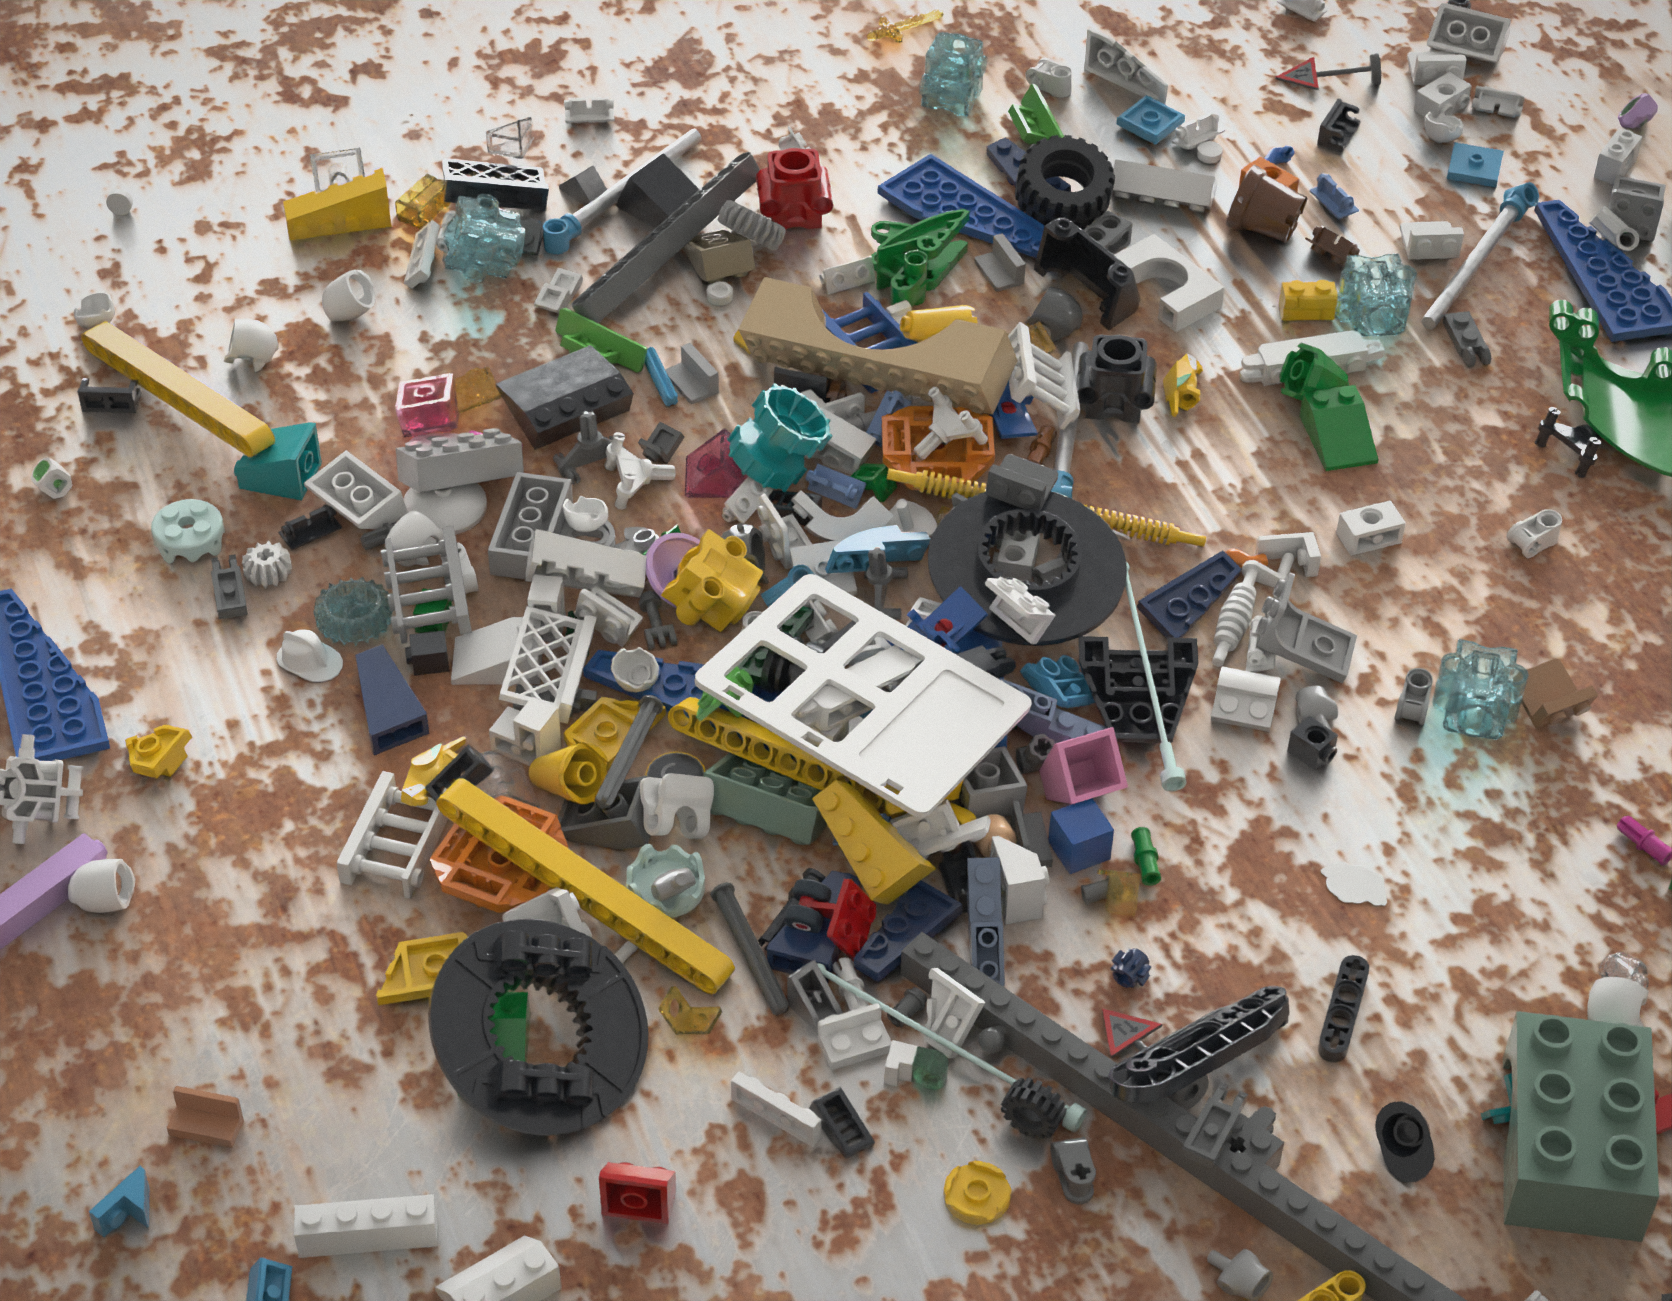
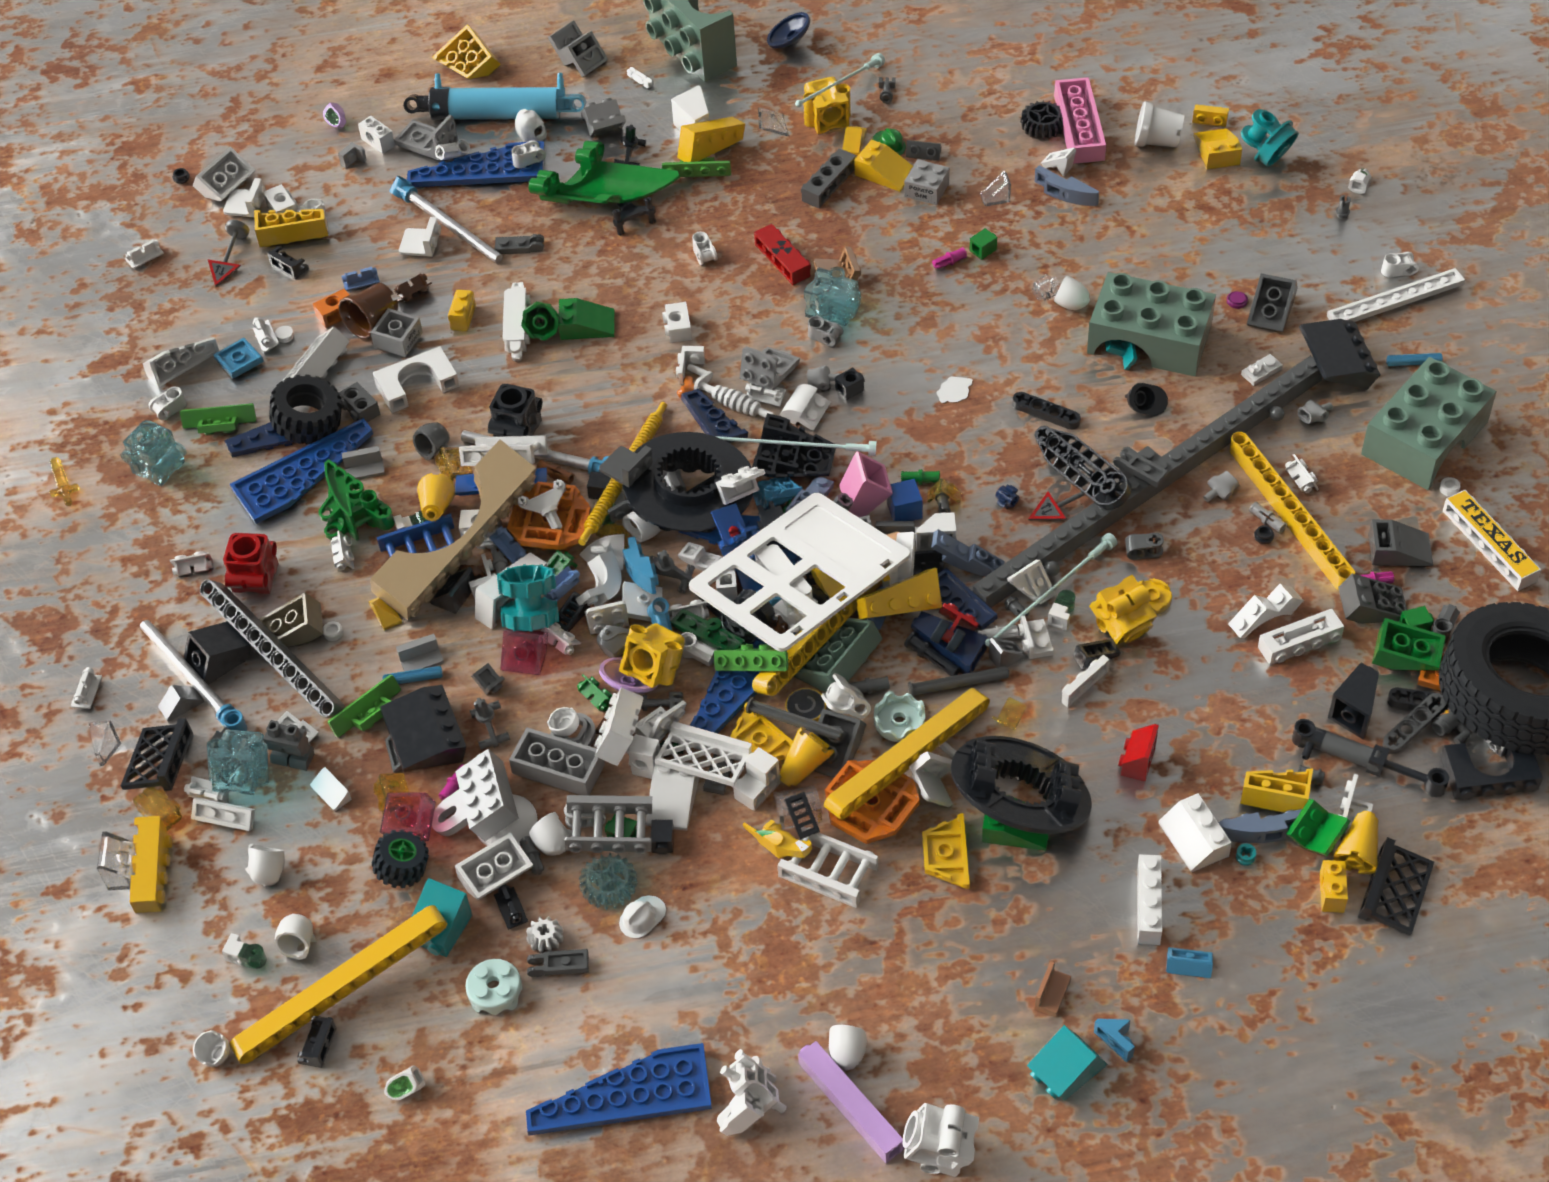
camera: 75 degrees left, 5 degrees up
white tile [106,189,133,215] -> none
yellow plate [125,725,192,778] -> none
dark blue slope [355,644,430,756] -> none
white axle [604,432,675,509] -> none
white hair [611,647,659,692] -> none
light grey plate [614,527,659,554] -> none
light grey piece [651,868,696,901] -> none
light grey gear [717,200,786,250] -> none
black tyre [1000,1078,1067,1139] -> none
black windscreen [1033,218,1140,330] -> none
yellow animal [1163,353,1203,417] -> none
blue arm [1264,145,1295,164] -> none
clear light blue piece [1335,253,1417,337] -> none
dark azure plate [1447,142,1504,187] -> none
white hinge [1472,86,1525,118] -> none
none -> leg [222,933,267,969]
none -> yellow wedge [254,209,329,247]
none -> dark grey hips [263,720,315,771]
none -> white slope [310,767,352,812]
none -> light grey bracket [338,142,367,168]
none -> light grey brick [370,308,423,357]
none -> black wheel [372,830,429,888]
none -> white piece [512,140,546,168]
none -> red brick [754,224,811,285]
none -> dark grey pin [848,676,890,694]
none -> teal slope [1027,1025,1108,1101]
none -> yellow piece [1089,574,1157,645]

